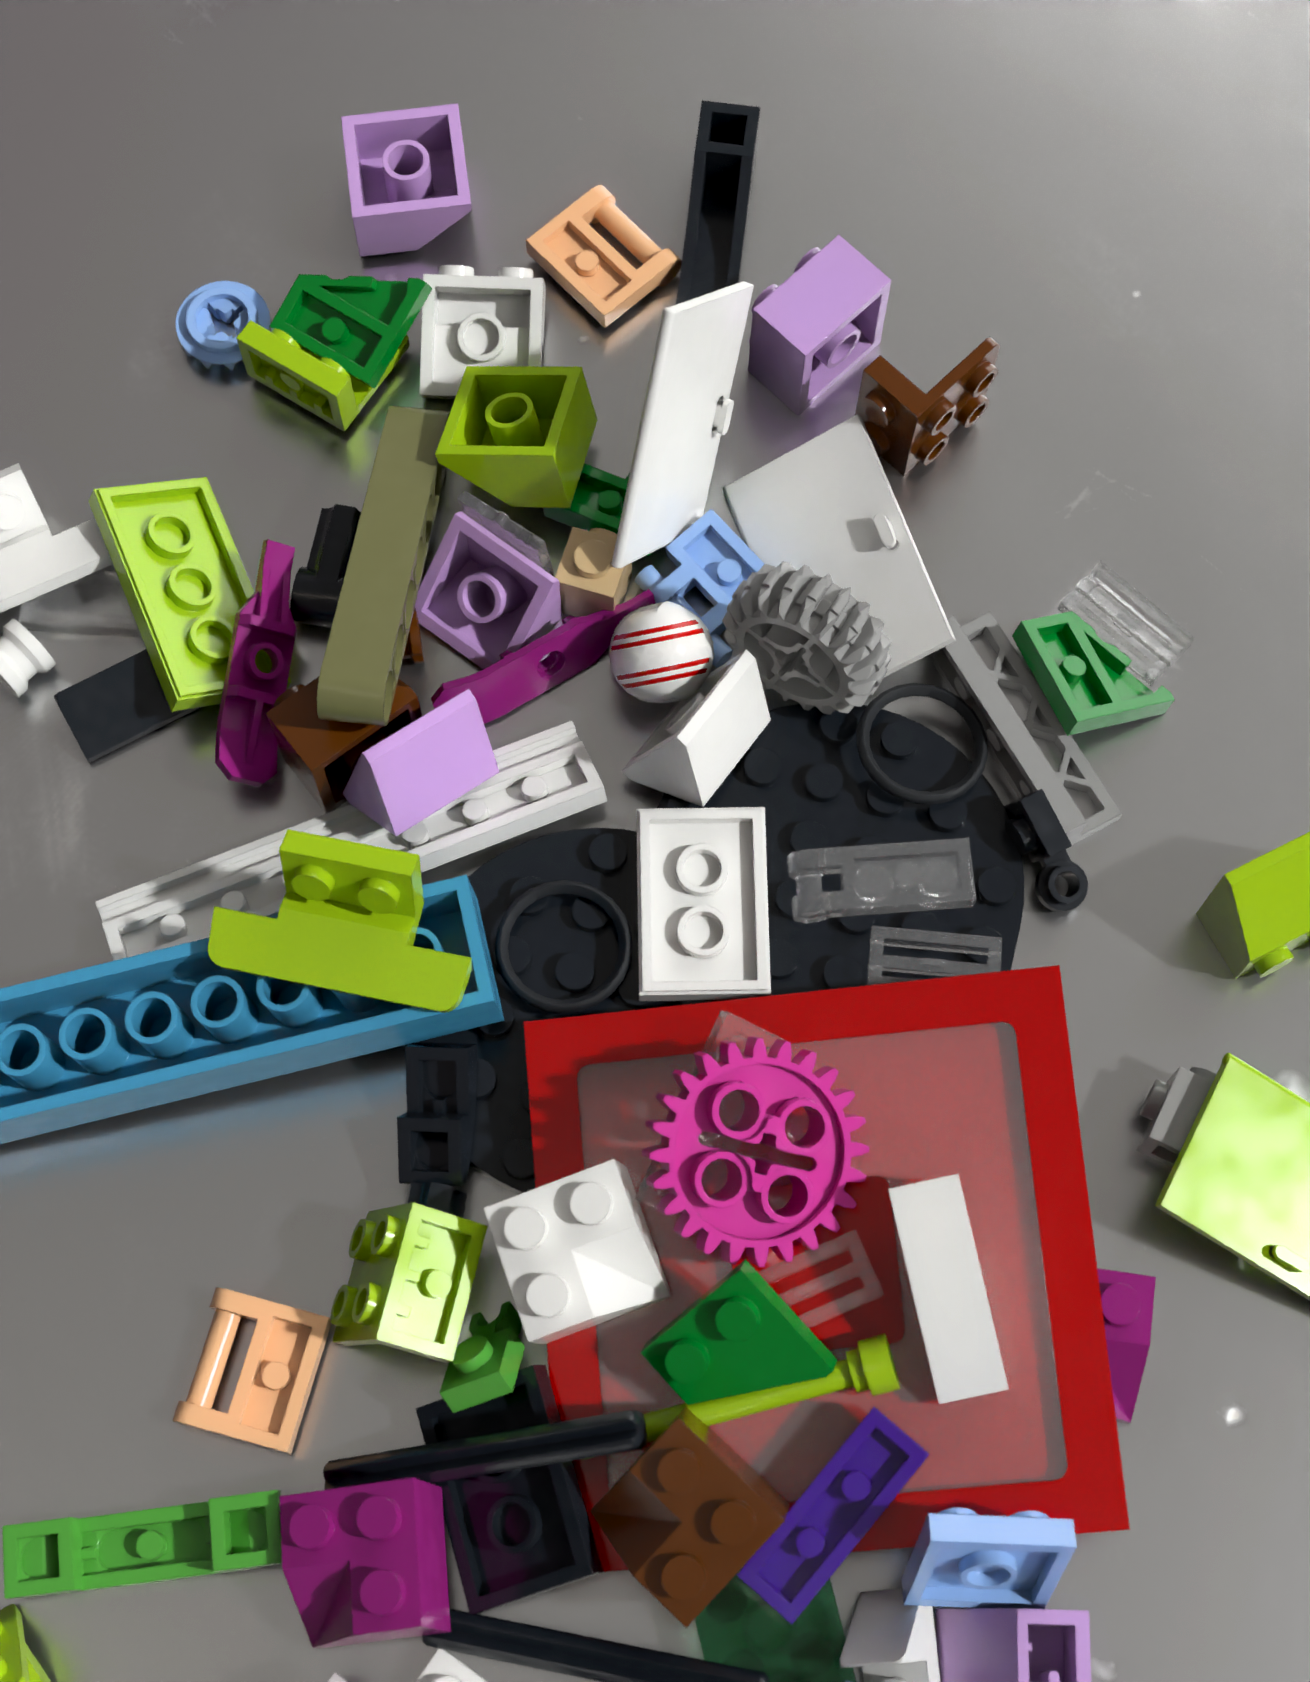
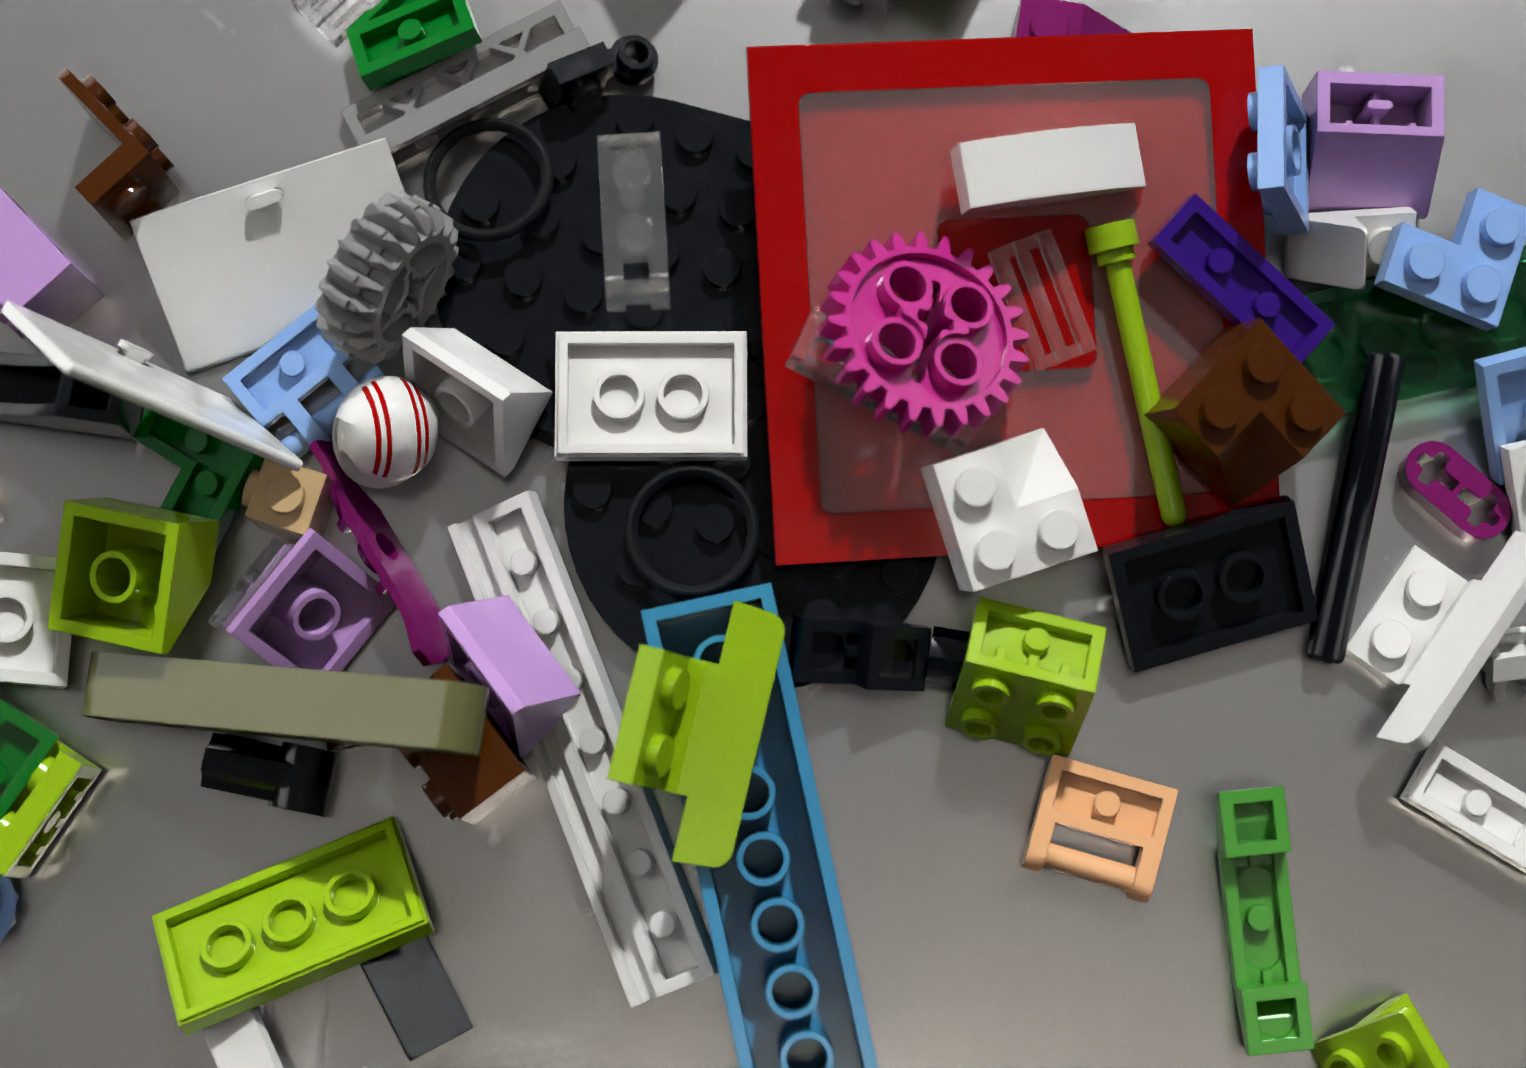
camera: 90 degrees left, 10 degrees up
magenta piece [215,539,297,788] -> none
magenta slope [280,1477,451,1649] -> none
black axle [323,1410,648,1490] -> none
bright green plate [439,1301,525,1413] -> none
green wing [640,1259,837,1405] -> none
clear tile [866,925,1002,985] -> none

